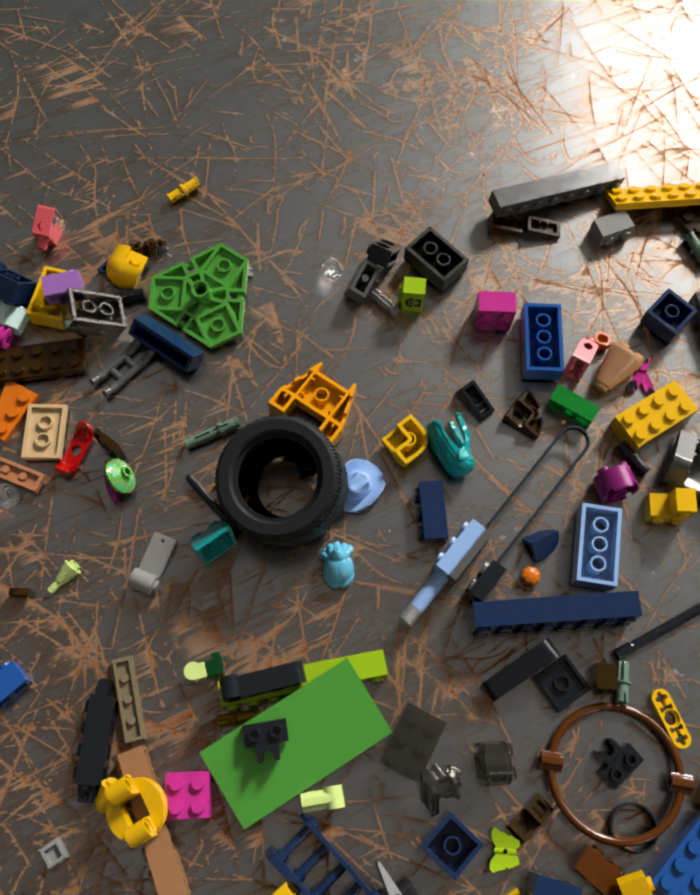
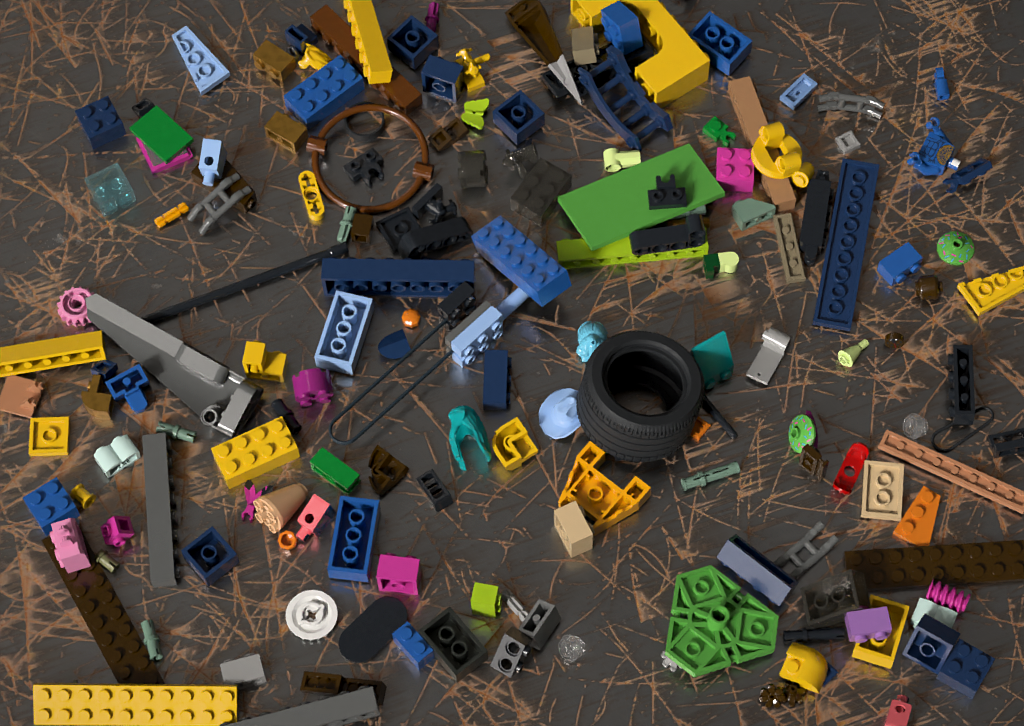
camera: 170 degrees left, 5 degrees down
none -> white gear [286,590,338,641]
none -> black tile [339,596,408,664]
none -> blue brick [392,621,435,670]
none -> black piece [412,183,457,225]
none -> blue brick [471,215,572,307]
none -> tan brick [554,501,595,558]
none -> green plate [702,116,736,147]
none -> sand green slope [731,198,776,231]
none -> dark blue plate [812,158,879,331]

